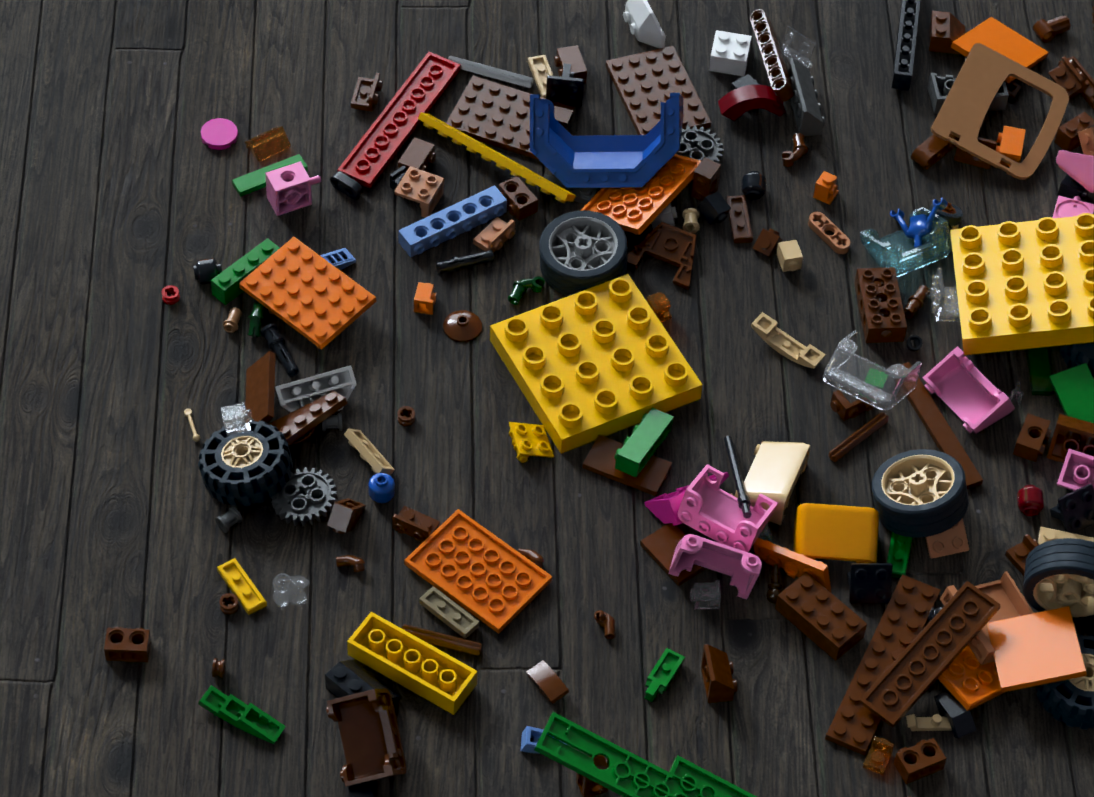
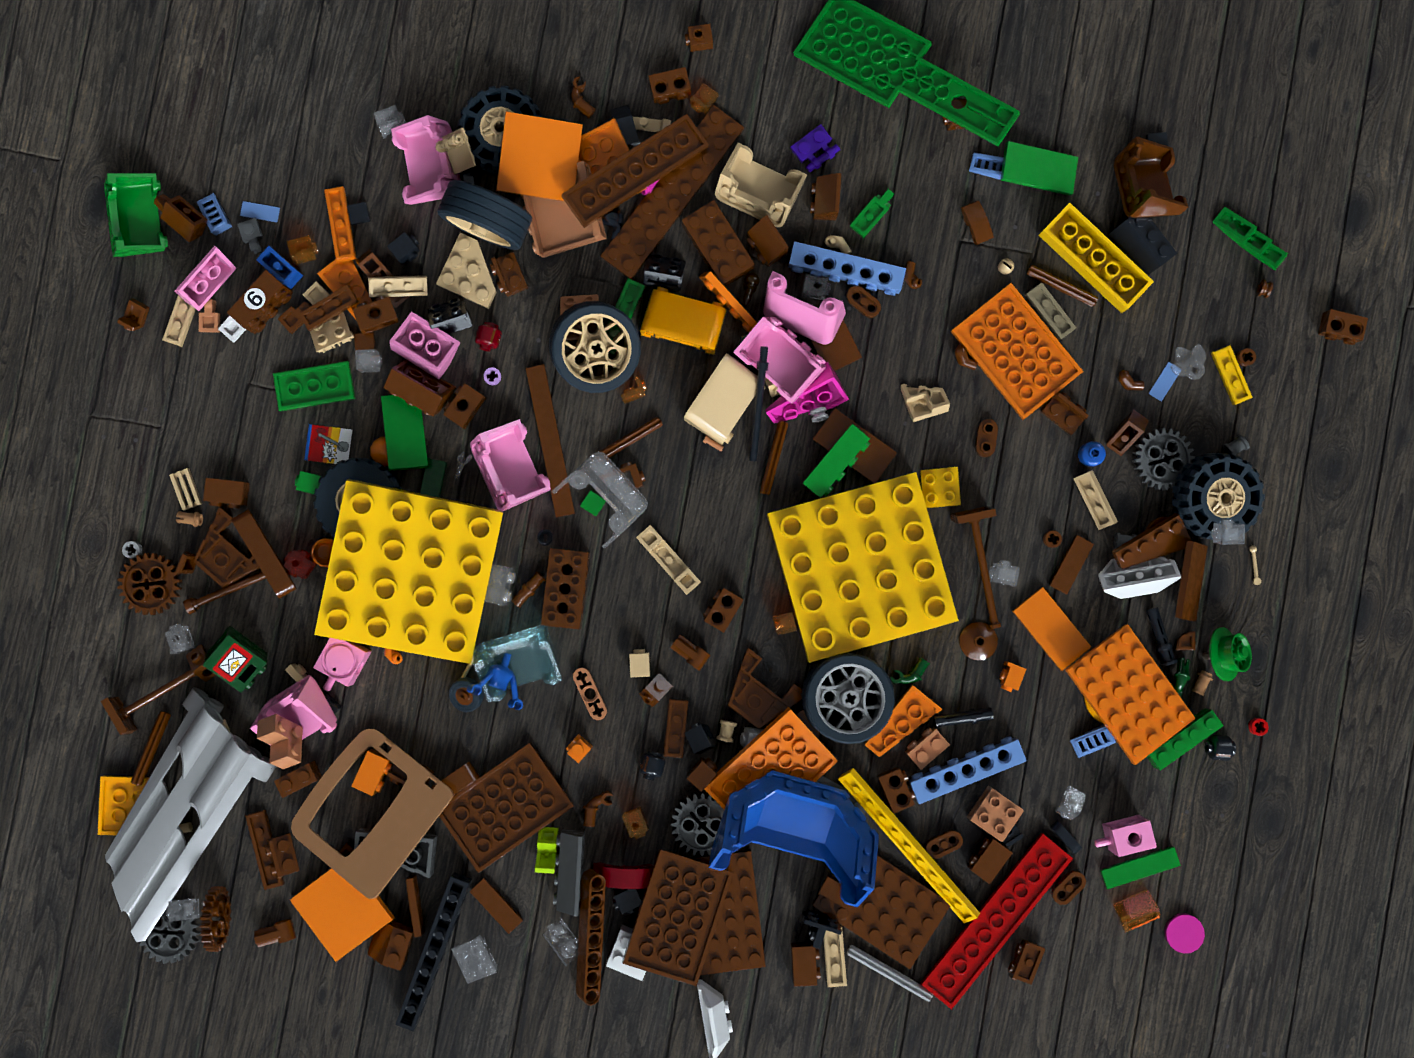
camera: 165 degrees left, 35 degrees up
none -> reddish brown tile [406,875,425,937]
none -> reddish brown plate [439,742,574,873]
none -> clear hinge [451,935,498,984]
none -> reddish brown tile [469,877,524,934]
none -> lavender bush [484,367,501,385]
none -> lime slope [535,827,559,874]
none -> reddish brown piece [571,76,596,119]
none -> clear orange bracket [621,376,647,404]
none -> clear orange brick [622,806,649,839]
none -> reddish brown plate [622,848,733,986]
none -> reddish brown piece [670,635,711,671]
none -> reddish brown brick [703,588,743,633]
none -> tan windscreen [715,143,807,227]
none -> reddish brown slope [746,215,788,267]
none -> reddish brown axle [760,421,788,495]
none -> medium blue brick [788,241,906,296]
none -> dark purple plate [790,124,840,173]
none -> light grey bush [810,407,828,422]
none -> tan arm [825,235,852,254]
none -> reddish brown plate [846,286,881,318]
none -> orange wing [864,684,942,757]
none -> tan slope [900,384,950,422]
none -> reddish brown plate [925,830,963,859]
none -> reddish brown tile [950,506,1001,629]
none -> reddish brown plate [975,419,998,458]
none -> clear brick [989,560,1020,586]
none -> tan hinge [998,258,1014,275]
none -> green tile [1000,141,1078,196]
none -> orange tile [1012,587,1091,671]
none -> reddish brown tile [1049,535,1094,595]
none -> reddish brown plate [1051,870,1086,905]
none -> clear bracket [1055,786,1086,820]
none -> medium blue sticker [1149,362,1181,402]
none -> reddish brown tile [1174,631,1196,650]
none -> green piece [1203,627,1252,681]

